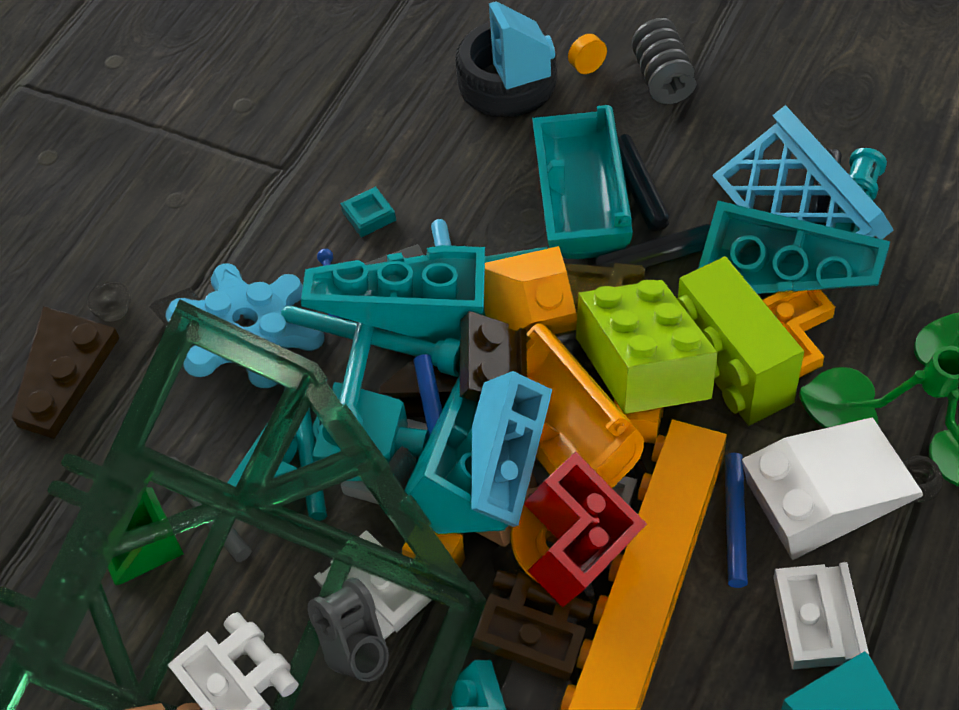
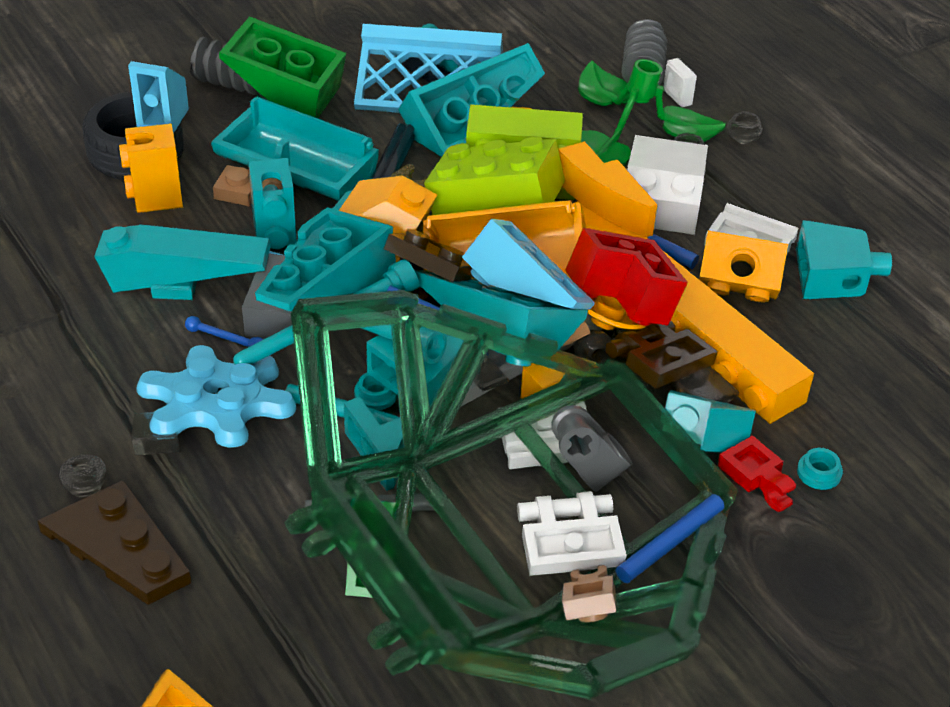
camera: 65 degrees left, 10 degrees down
none -> teal wedge [94,225,271,293]
none -> light orange brick [119,123,183,213]
none -> medium nougat plate [213,165,282,206]
none -> green slope [219,16,346,118]
none -> teal brick [248,158,296,249]
none -> light orange slope [558,141,658,237]
none -> light orange brick [699,230,788,302]

